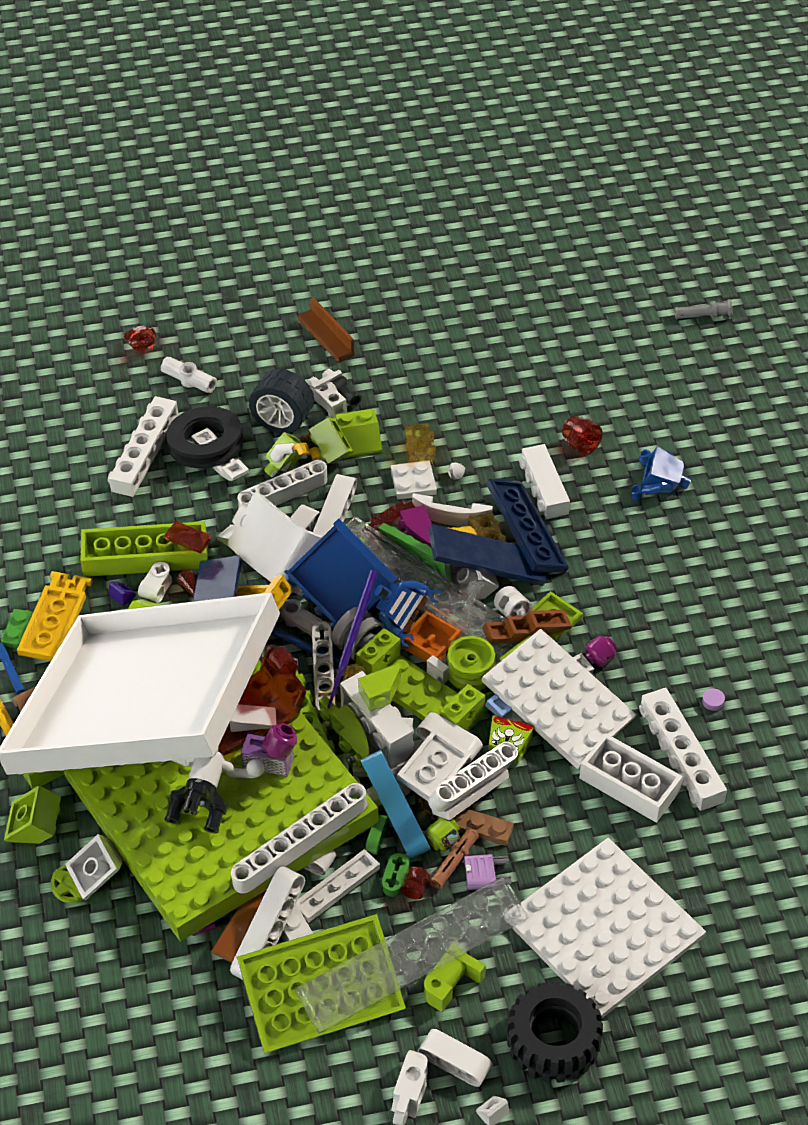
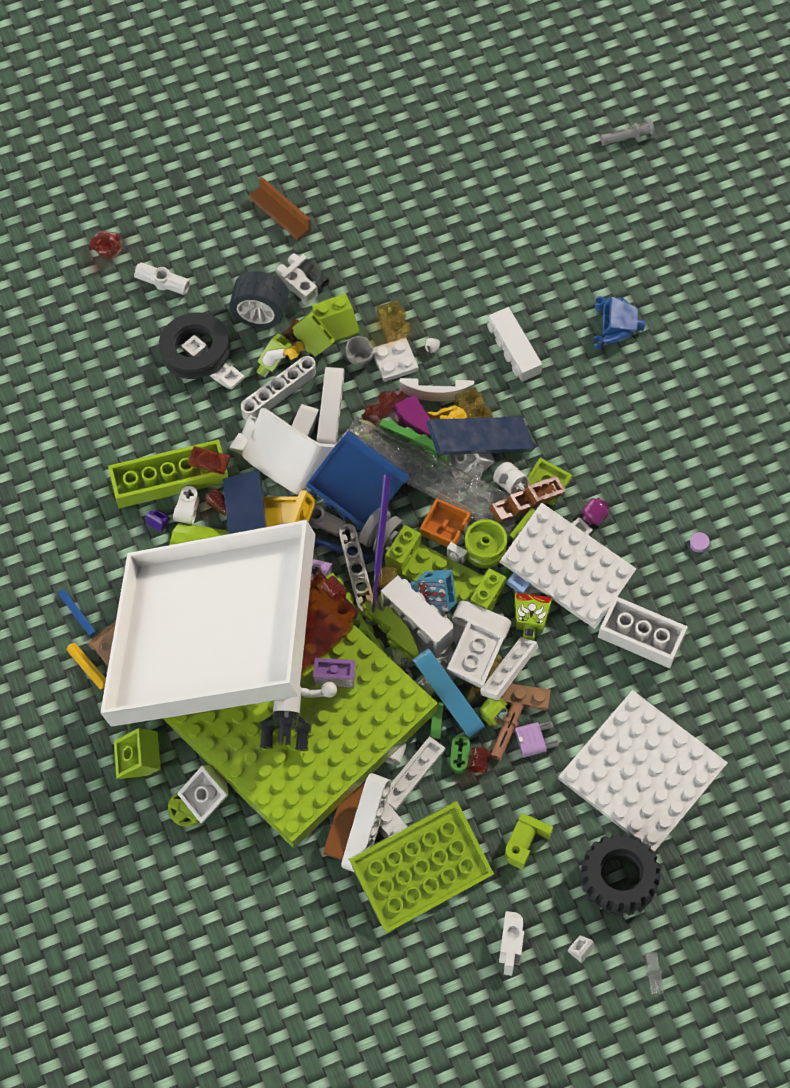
camera: 10 degrees left, 15 degrees up
bright green plate [1,609,33,649] -> none
yellow hinge [17,571,93,661] -> none
white brick [108,396,178,497] -> none
slope [230,704,276,732] -> none
white beam [231,783,367,894] -> none
magenta head [263,723,297,759] -> none
clear plate [295,876,529,1034] -> none
lime slope [358,663,401,712] -> none
torso [374,580,443,648] -> none
white beam [418,1029,493,1087] -> none
white beam [428,742,518,812] -> none
dark blue tile [486,479,569,573] -> none
clear red piece [562,416,603,455] -> none
white brick [639,688,727,811] -> none
none -> light grey hair [346,336,373,366]
none -> dark azure torso [410,570,456,612]

